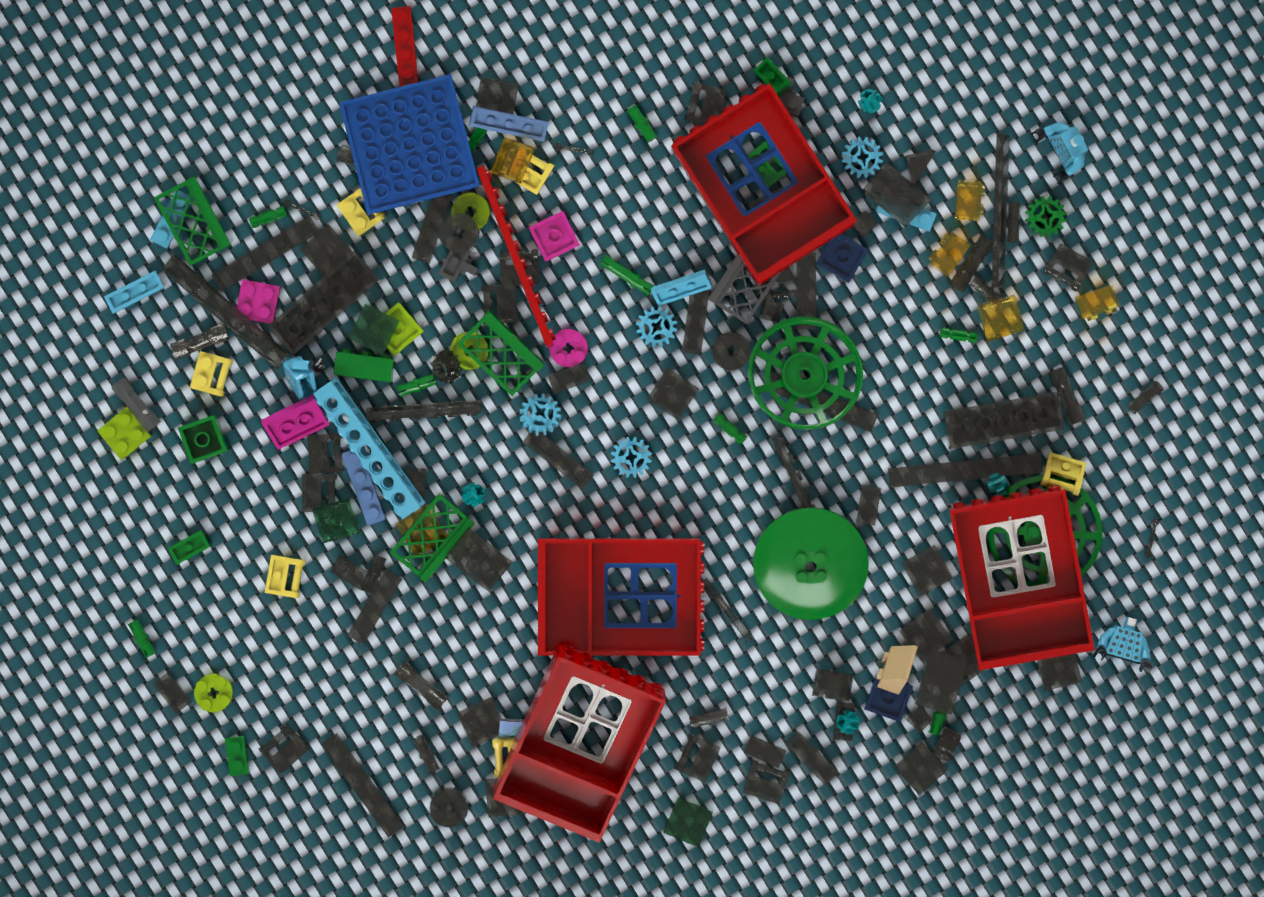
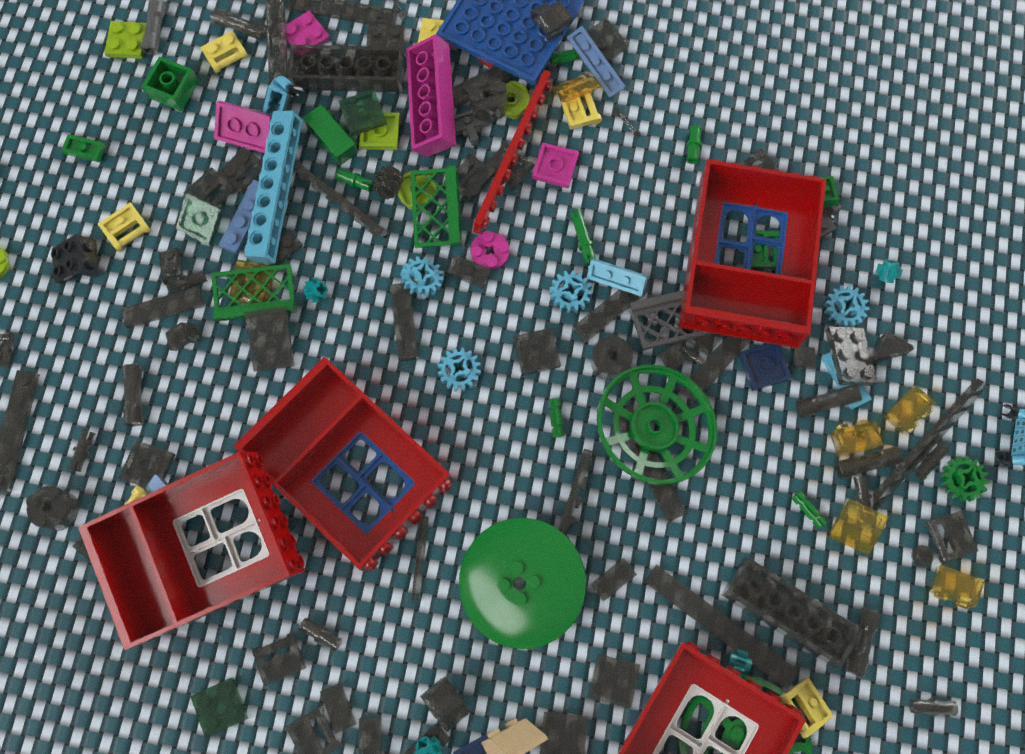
camera: 45 degrees right, 15 degrees down
none -> black bracket [51,234,100,284]
none -> clear smoke bracket [165,322,201,351]
none -> dark pink brick [406,34,456,157]
none -> clear smoke piece [530,1,572,42]
none -> clear smoke axle [795,384,862,419]
none -> clear smoke plate [911,545,934,567]

